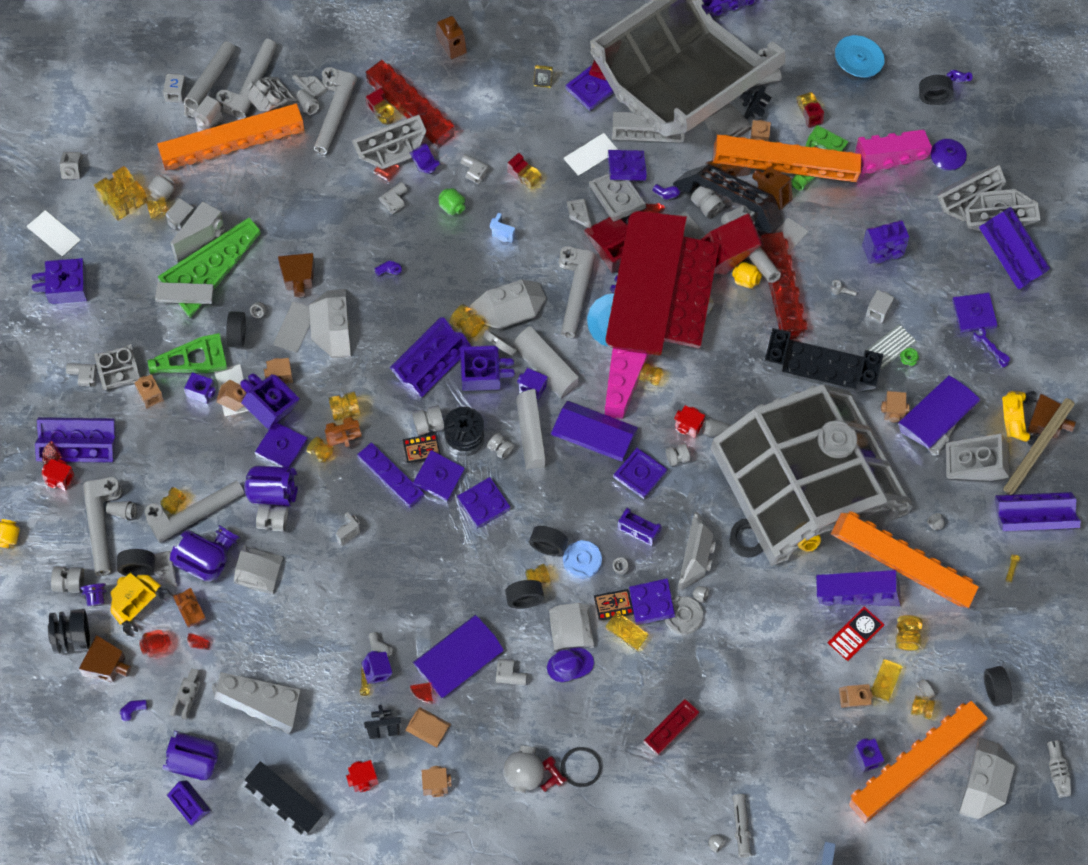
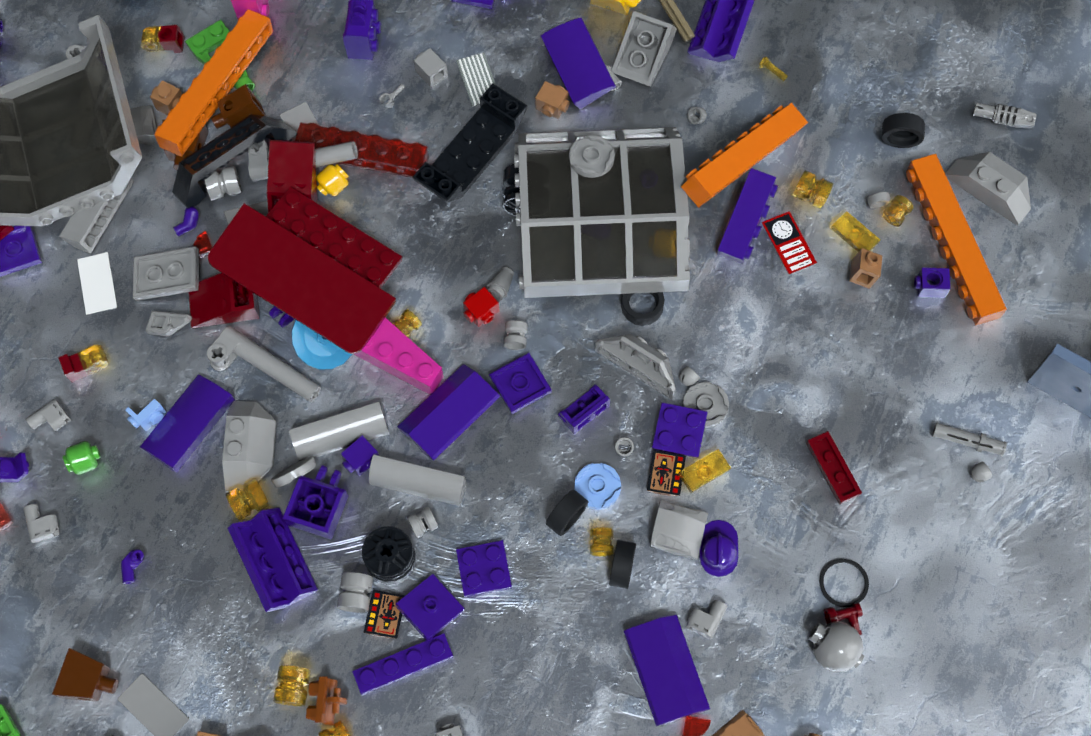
camera: 65 degrees left, 5 degrees up
light grey wedge [309,289,351,358] -> none
dark purple plate [607,150,647,181] -> none
black hips [740,85,772,120] -> none
bright green plate [900,348,919,366] -> none
none -> dark purple slope [140,374,235,473]

